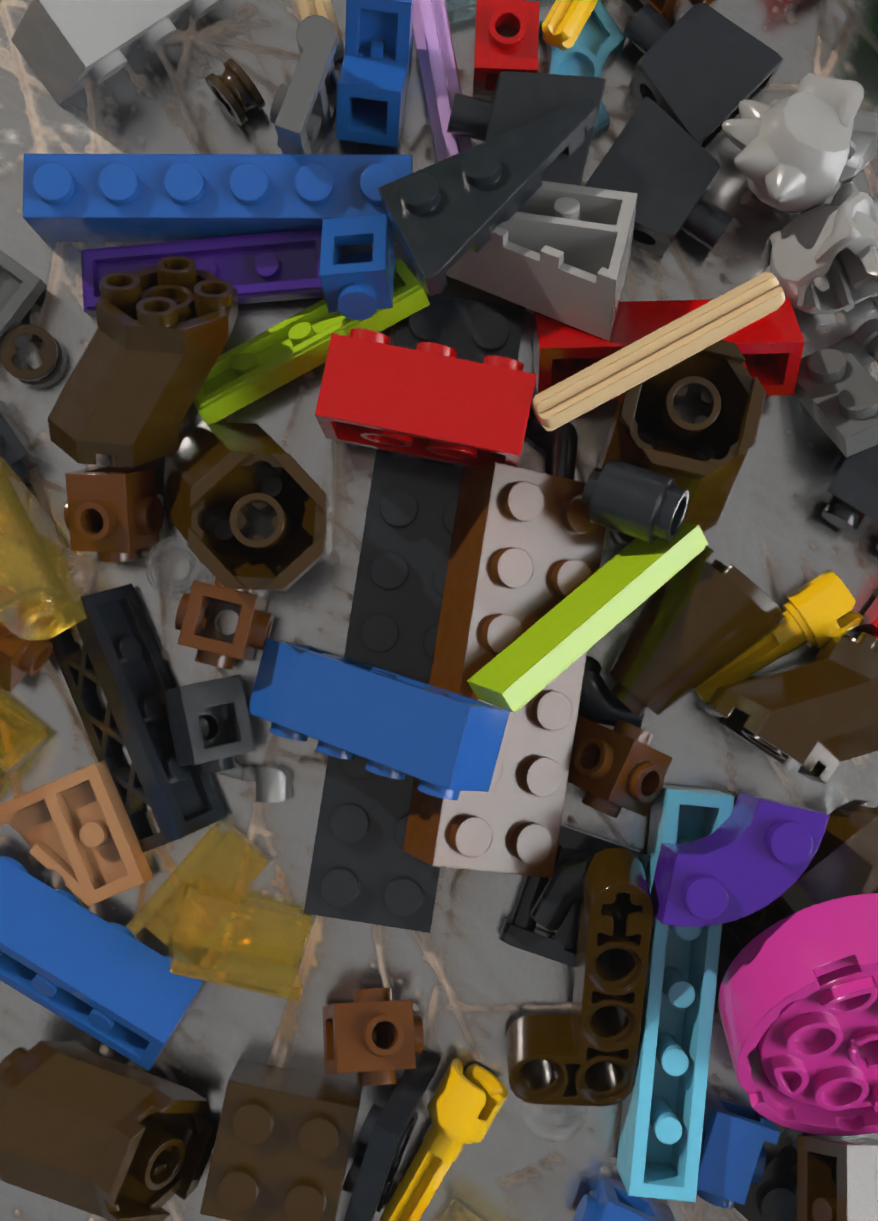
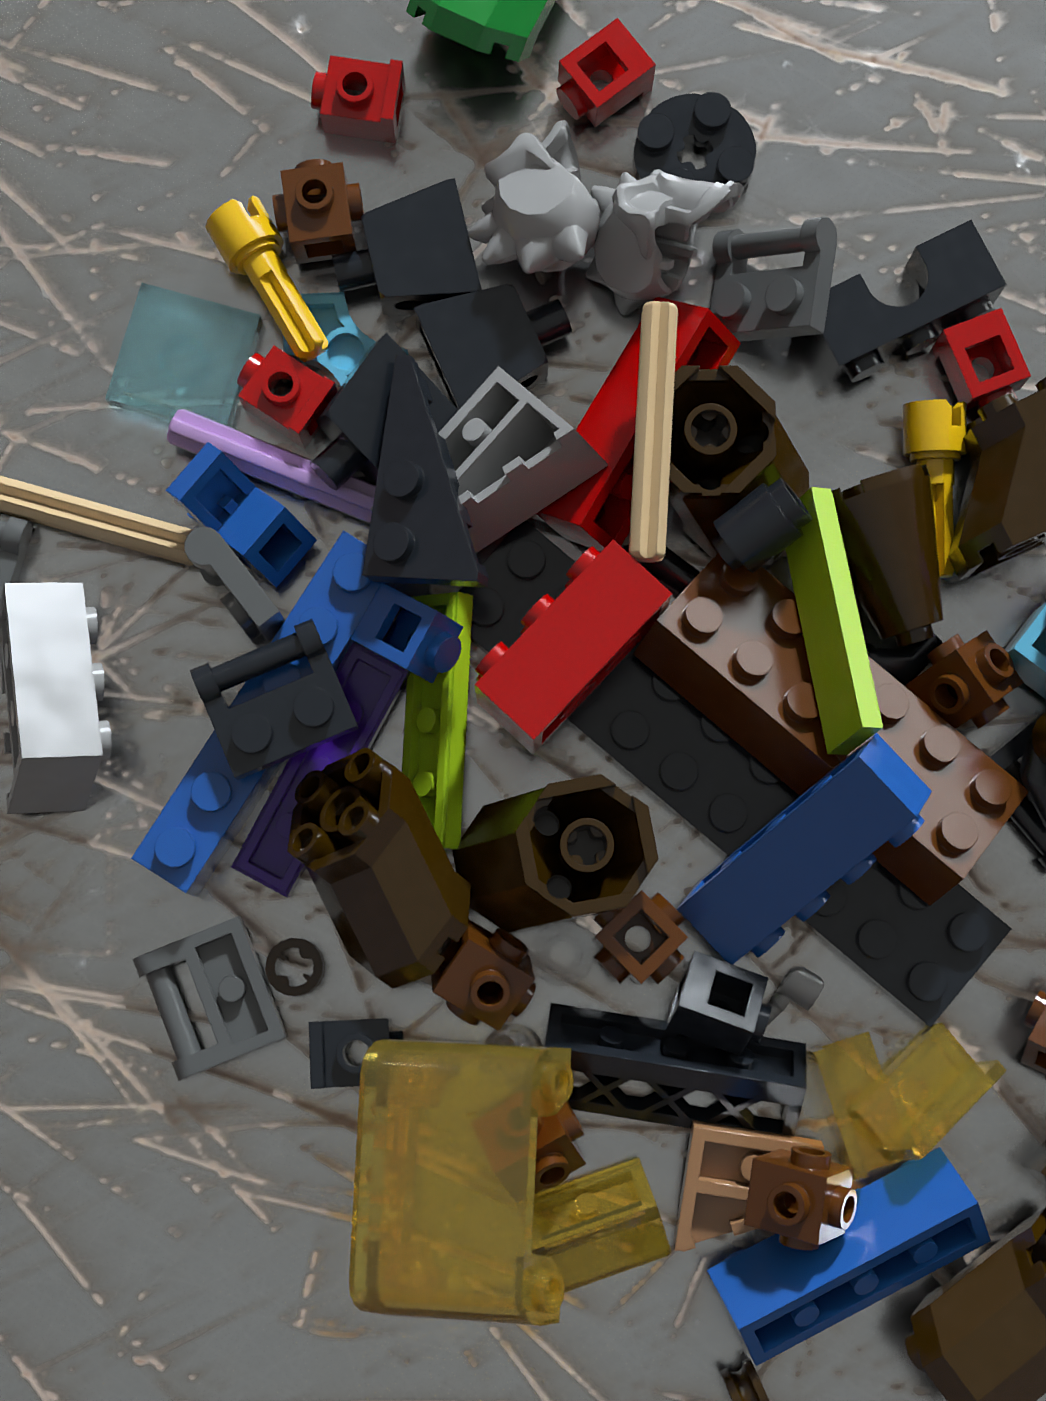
camera: 55 degrees left, 5 degrees down
dark brown bush [205,58,265,126] -> none
none -> black plate [190,619,359,780]
none -> reddish brown brick [744,1146,857,1250]

